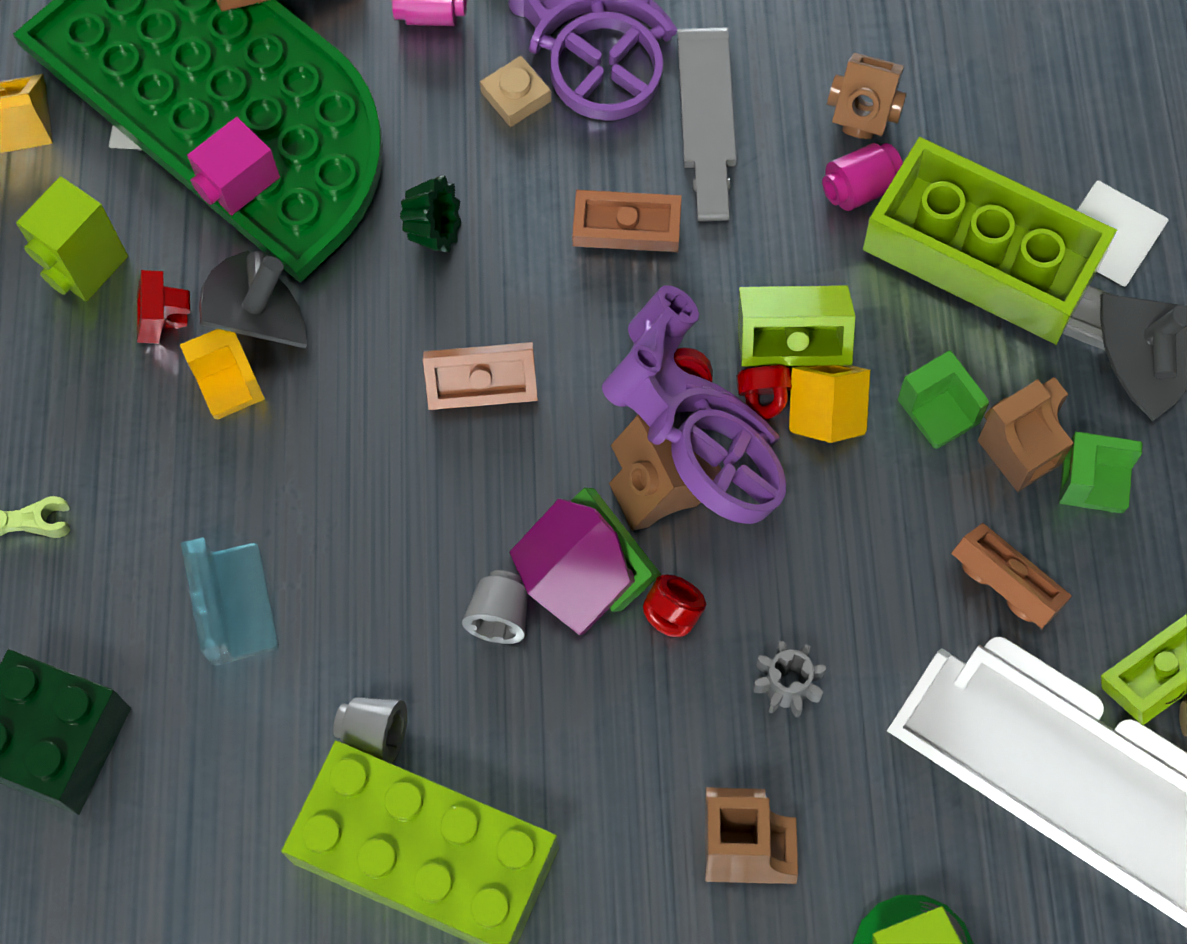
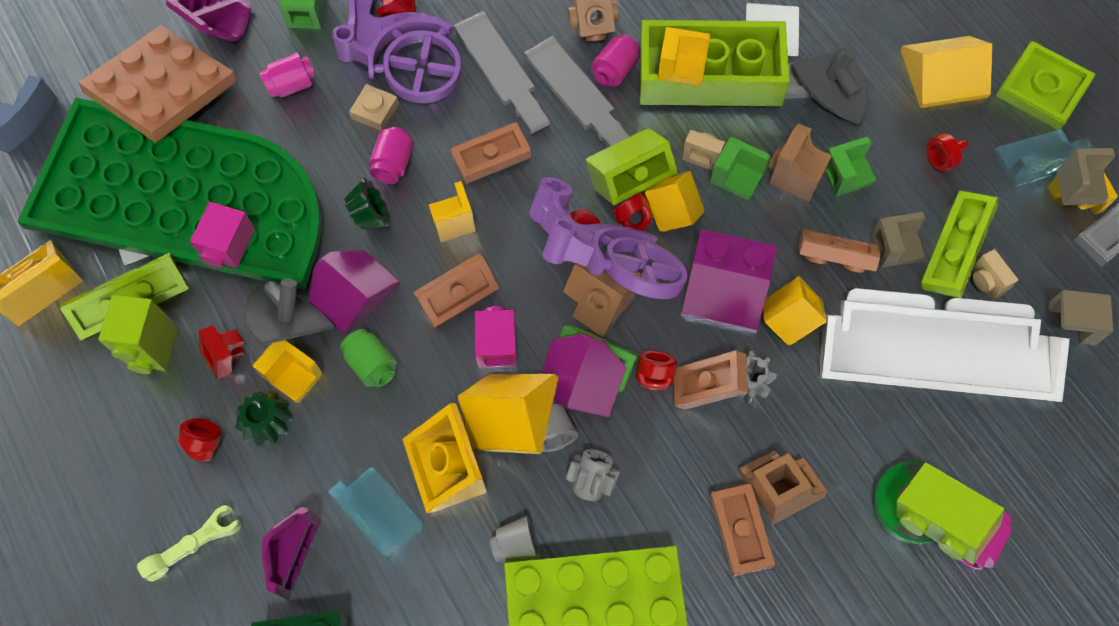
camera: 30 degrees left, 0 degrees up
none -> lime plate [60,252,189,341]
none -> red tile [177,418,222,462]
none -> dark green piece [235,391,293,447]
none -> magenta slope [262,507,321,600]
none -> magenta slope [309,250,400,336]
none -> bright green brick [340,329,397,387]
none -> dark pink brick [369,127,414,184]
none -> yellow slope [402,403,487,514]
none -> yellow panel [429,181,476,242]
none -> yellow slope [457,374,559,454]
none -> dark pink brick [475,306,517,369]
none -> light grey piece [523,36,630,147]
none -> light grey gear [565,449,620,501]
none -> yellow panel [658,27,711,86]
none -> nougat plate [674,350,748,410]
none -> magenta slope [681,229,777,333]
none -> tan plate [682,129,725,171]
none -> nougat plate [709,483,775,577]
none -> yellow panel [763,276,827,345]
none -> dark tan panel [870,212,926,268]

